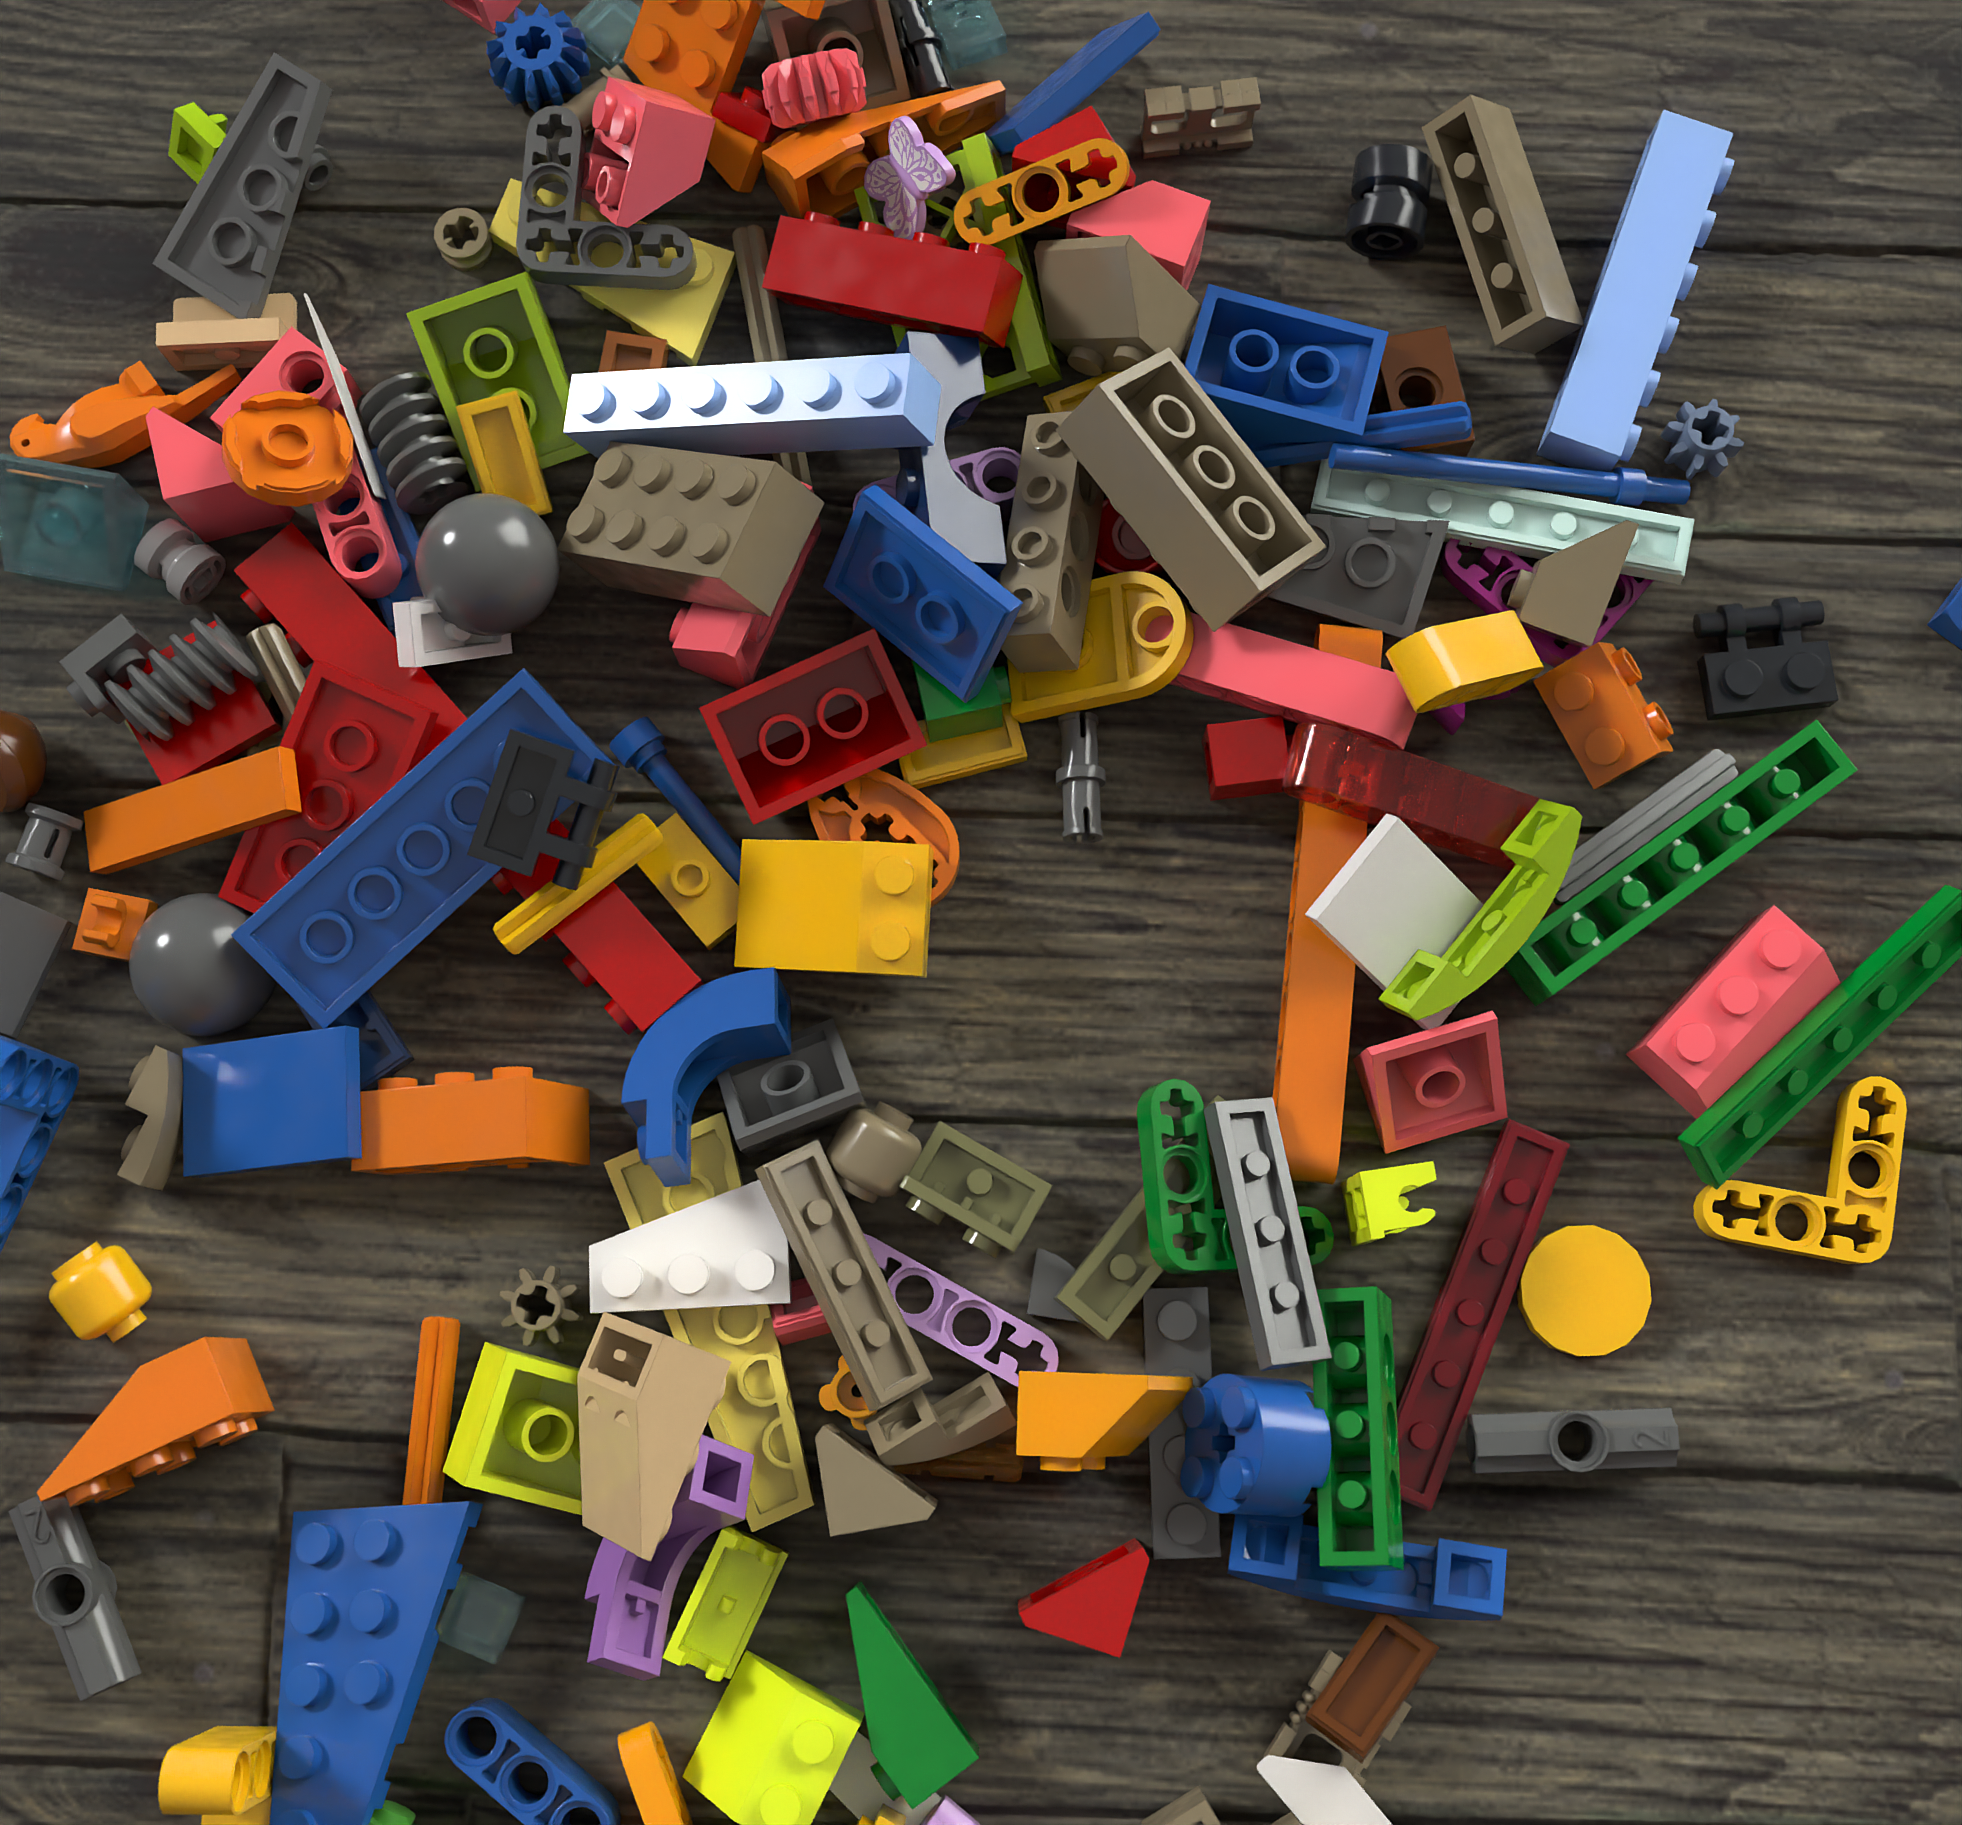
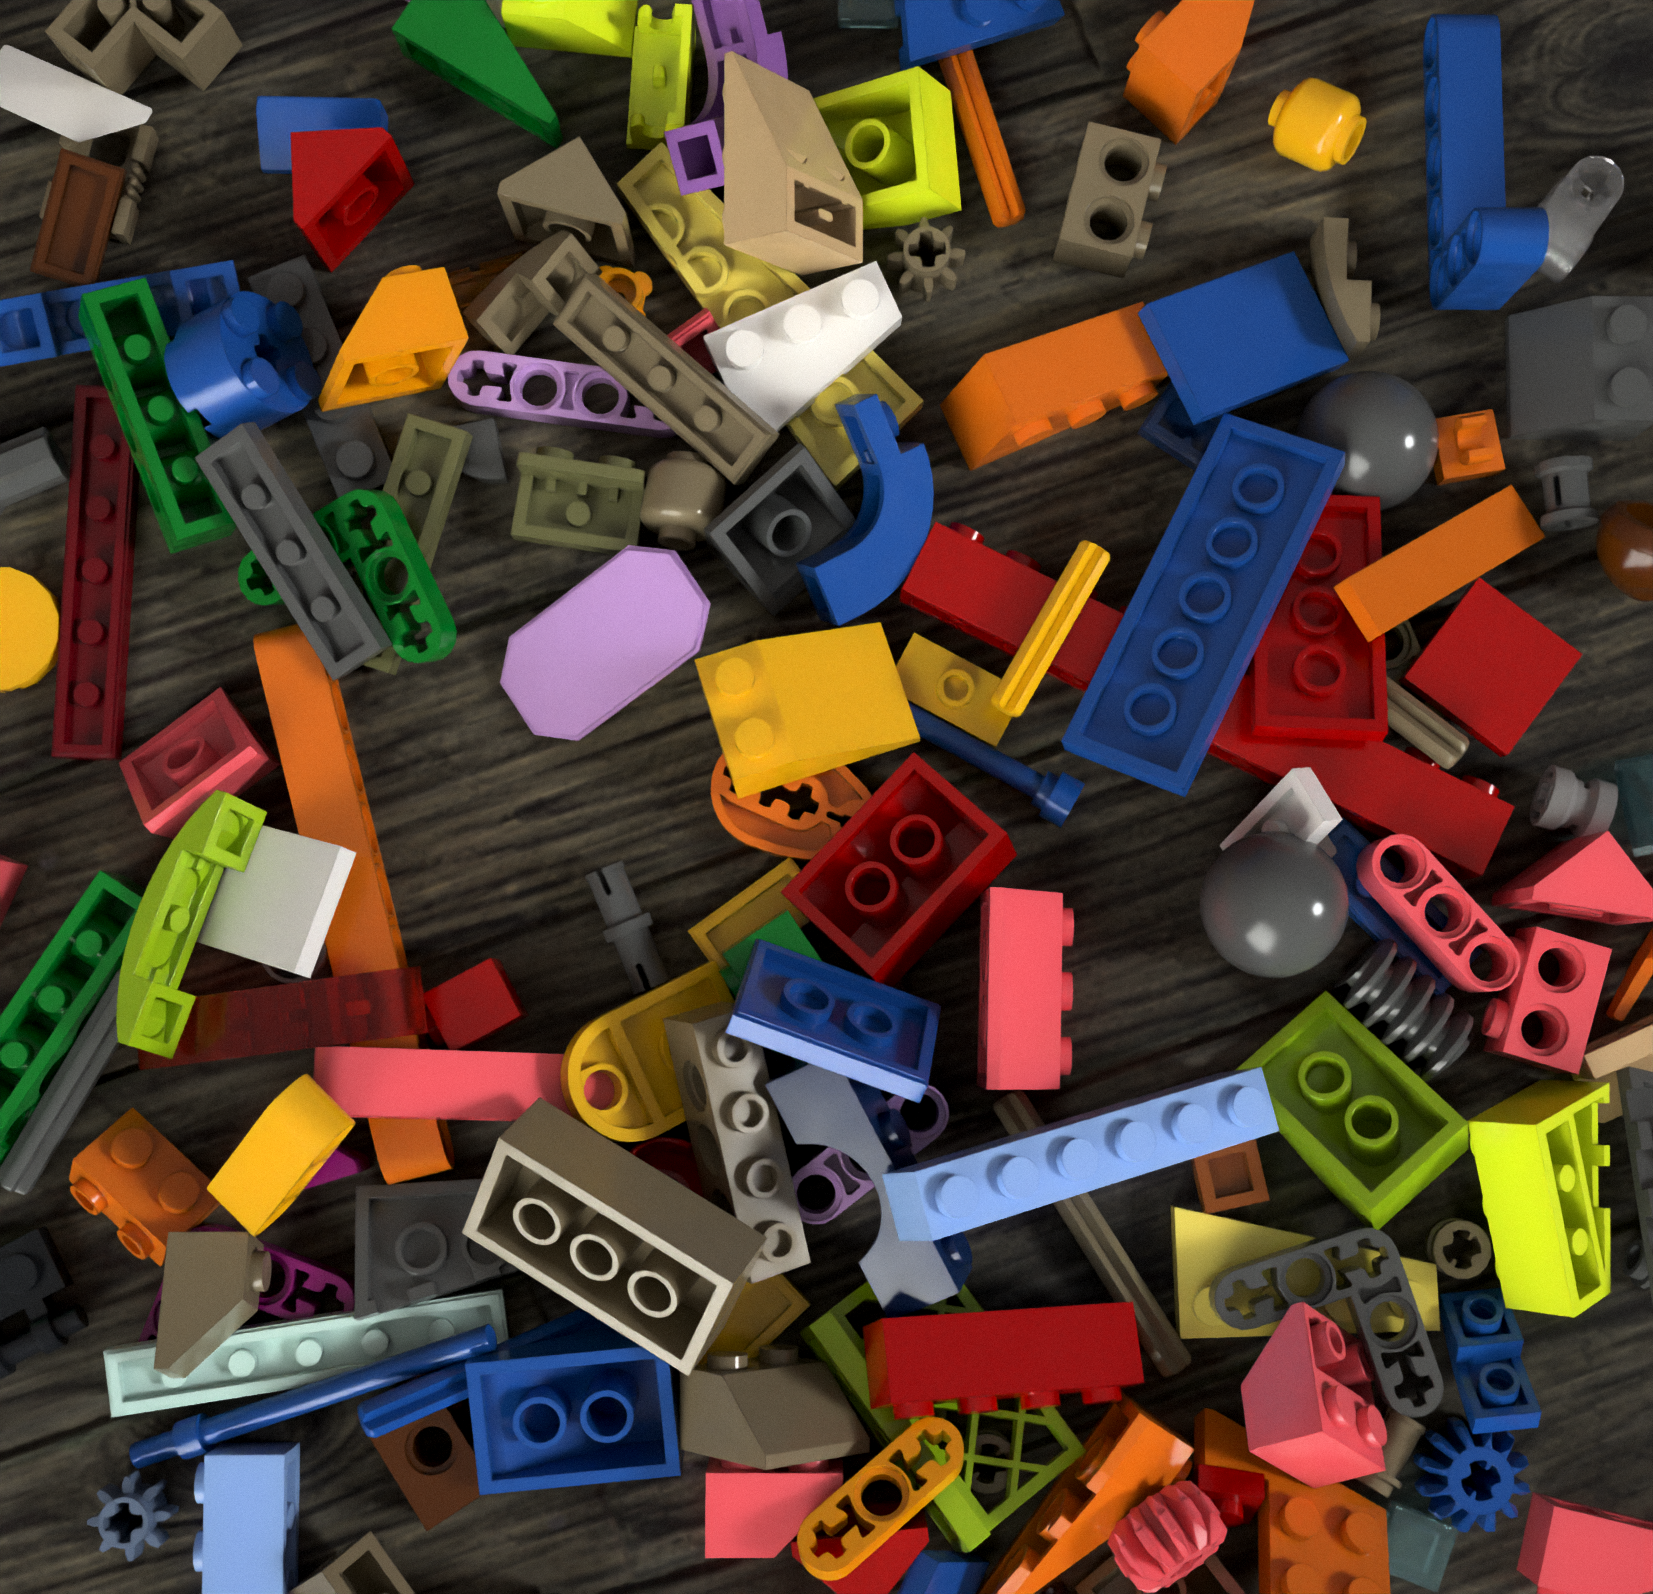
camera: 155 degrees right, 5 degrees up
dark grey bracket [59,613,158,725] -> none
dark grey piece [104,612,259,742] -> none
orange tile [222,390,354,507] -> none
white sticker [304,293,386,499] -> none
yellow tile [456,390,554,515] -> none
black plate [467,729,620,891] -> none
dark tan brick [557,441,825,617] -> none
lavender animal [864,115,956,240] -> none
neon yellow hinge [1341,1161,1437,1246] -> none
none -> blue slope [256,96,388,174]
none -> lavender shield [500,545,711,741]
none -> dark tan brick [1052,121,1167,278]
none -> blue slope [1438,1288,1542,1434]
none -> neon yellow wedge [1467,1079,1611,1318]

